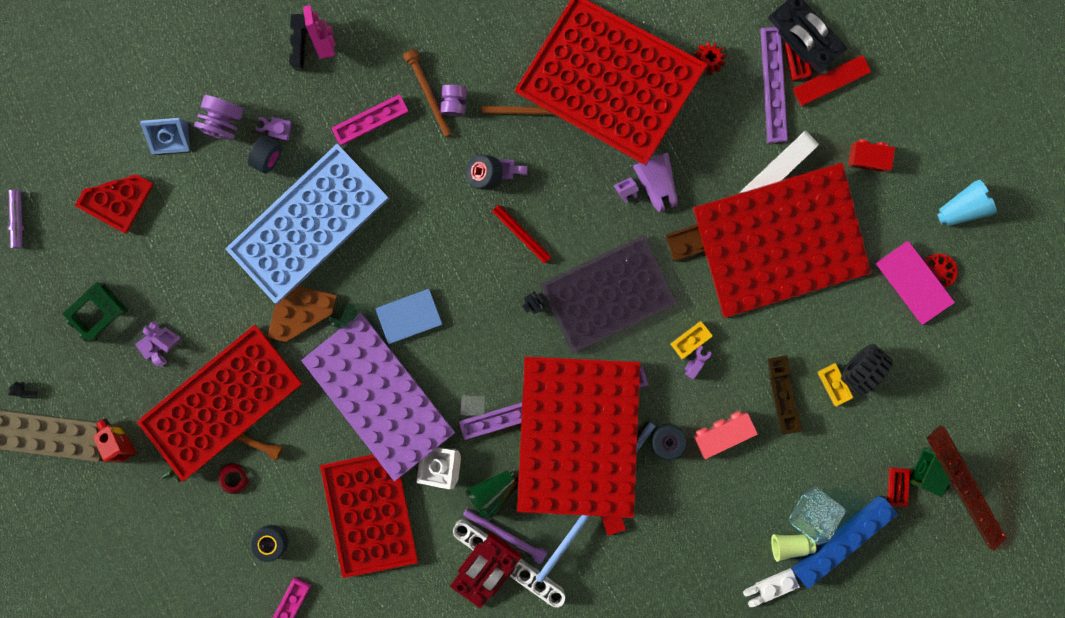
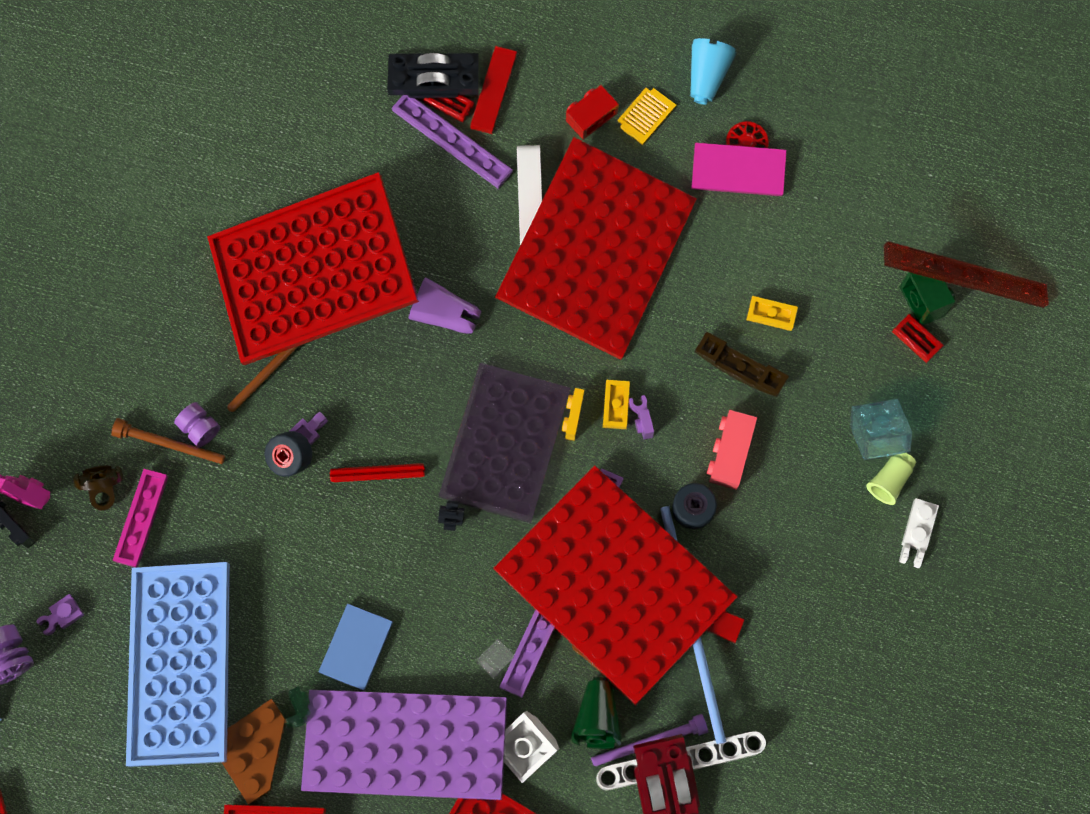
camera: 50 degrees left, 15 degrees down
black wheel [248,136,282,174] -> none
medium lavender tile [614,177,639,203] -> none
reddish brown plate [665,224,704,261] -> none
red gear [694,41,726,75] -> none
blue brick [791,496,898,589] -> none
black tyre [841,344,893,396] -> none
none -> dark brown tile [73,465,123,510]
none -> yellow plate [562,388,584,441]
none -> yellow window [618,88,676,145]

